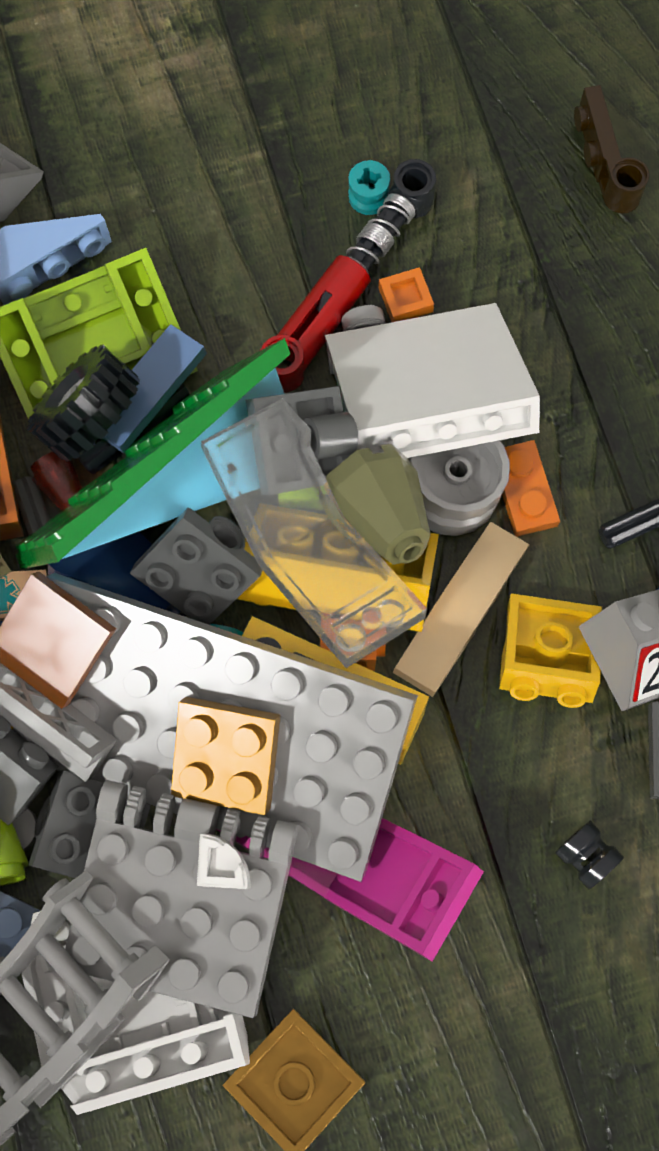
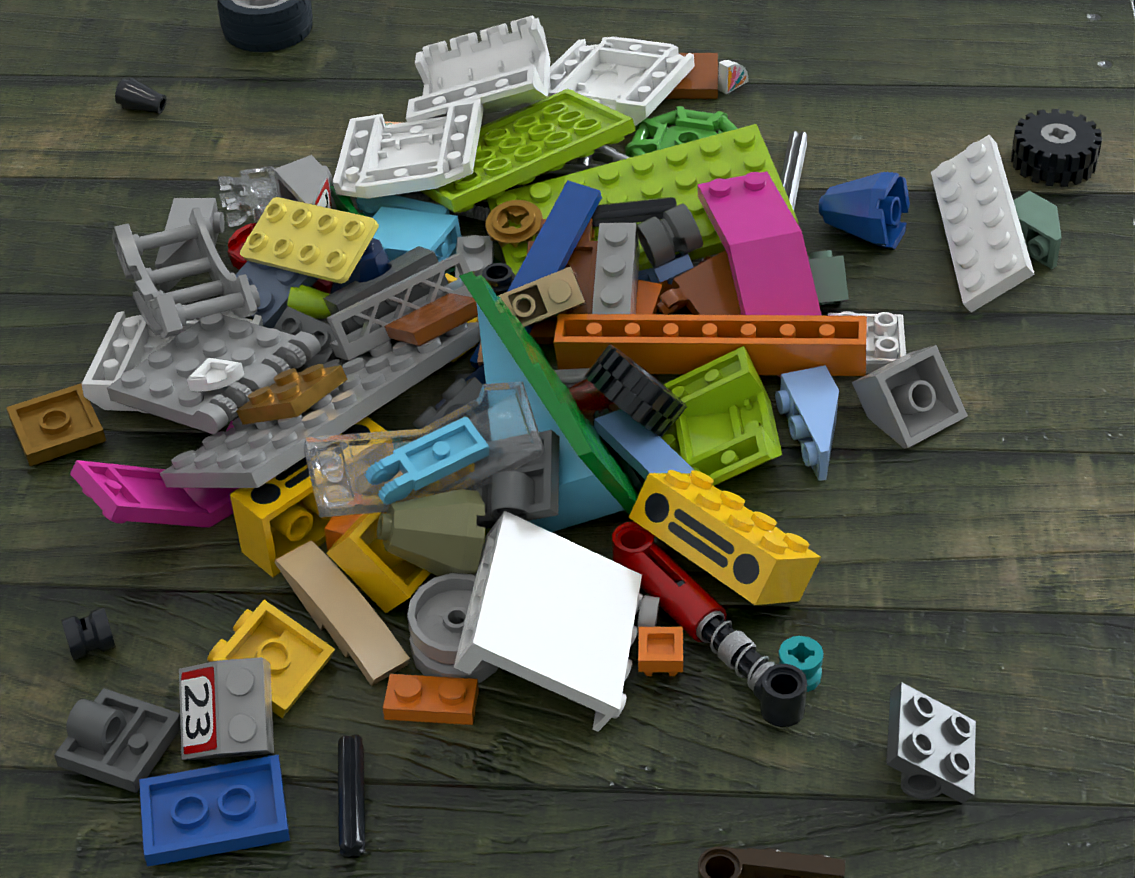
camera: 110 degrees right, 30 degrees down
none -> medium azure hinge [365,416,489,505]
none -> yellow brick [629,470,821,605]
none -> dark grey plate [886,682,976,803]

